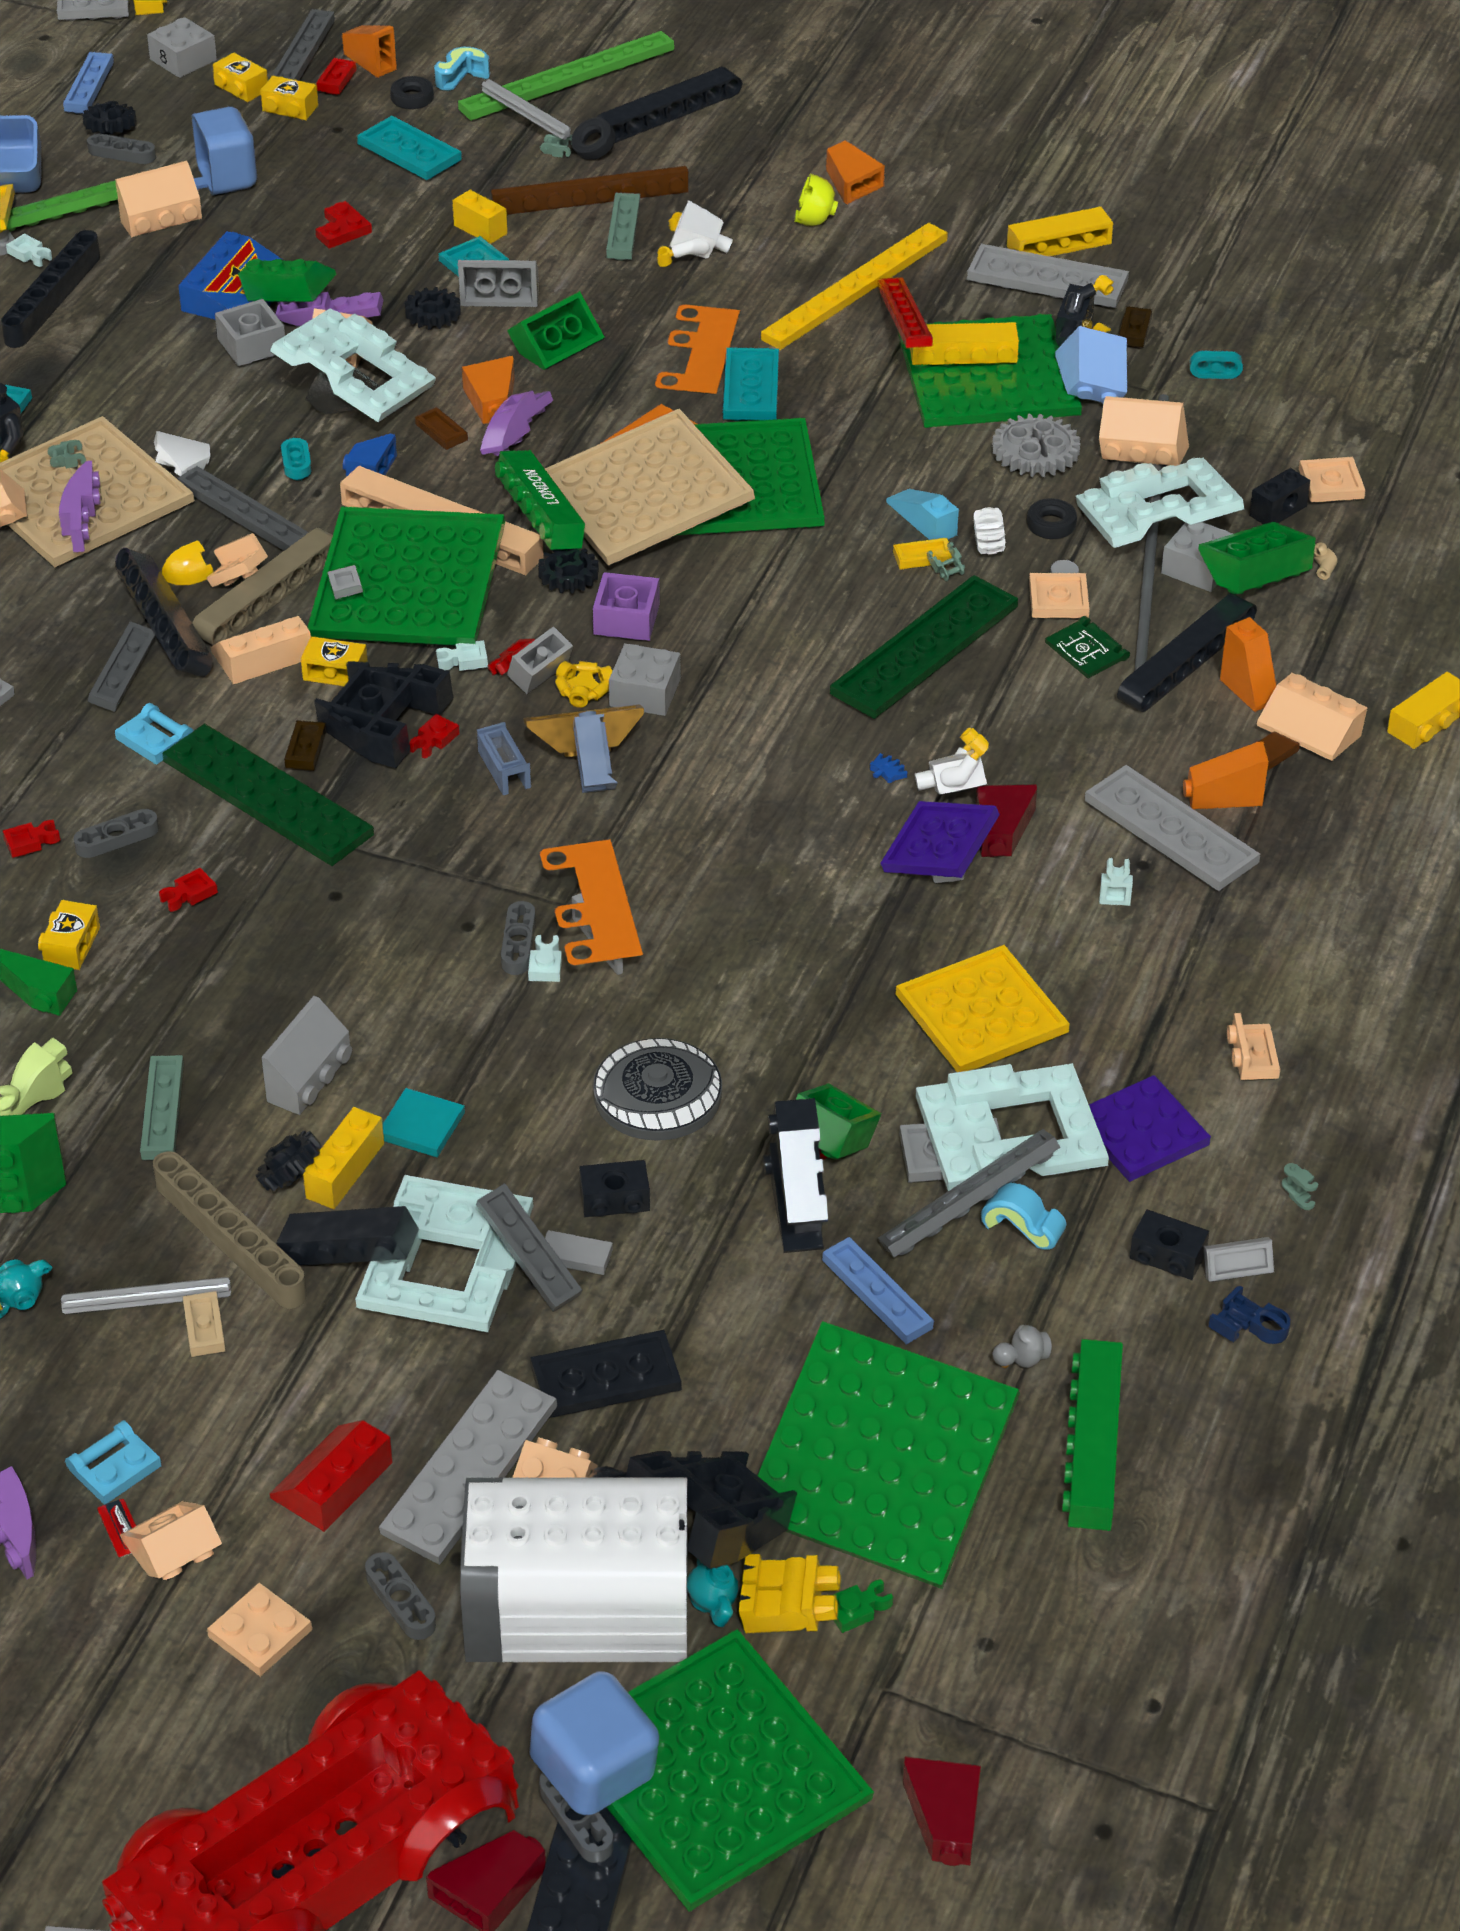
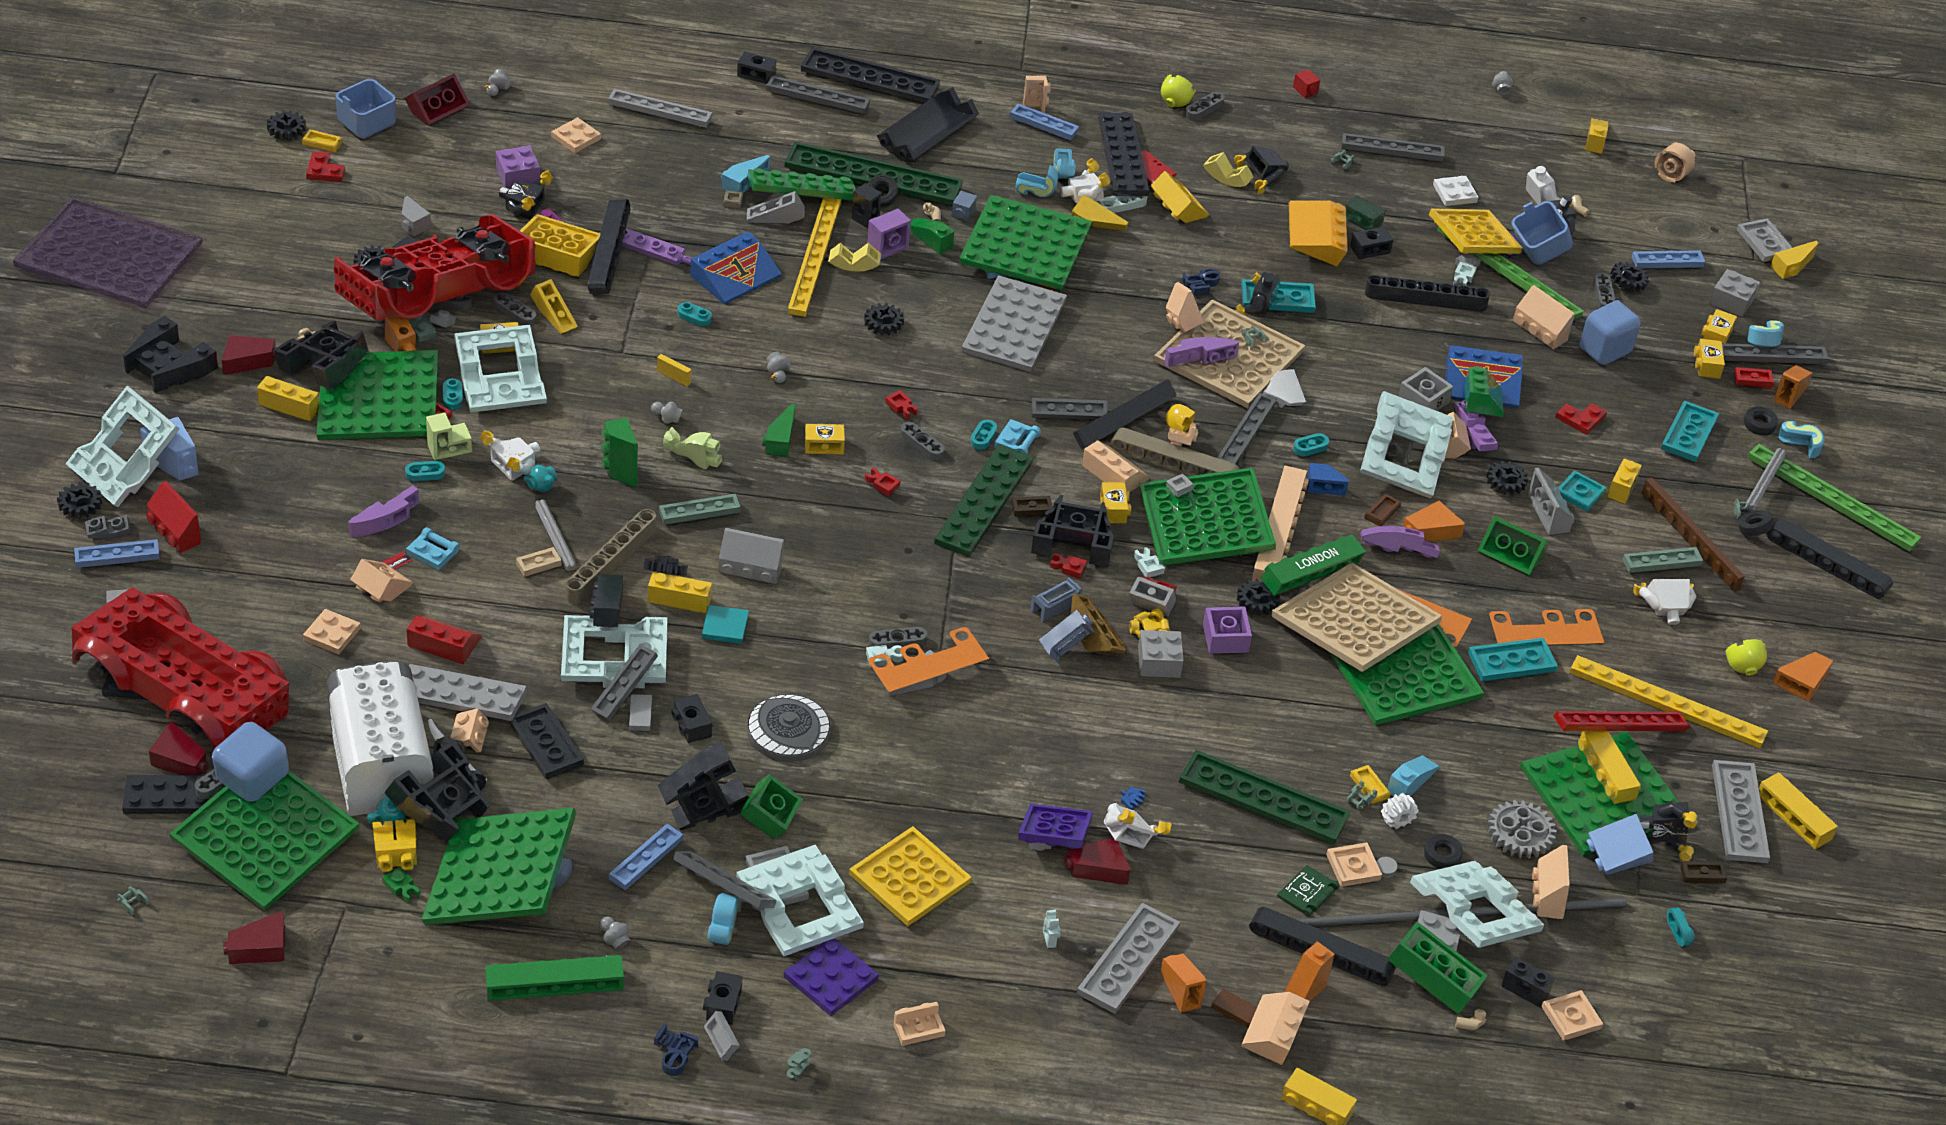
camera: 70 degrees right, 0 degrees up
none -> teal plate [970,420,997,450]
none -> medium azure animal [1748,320,1784,347]

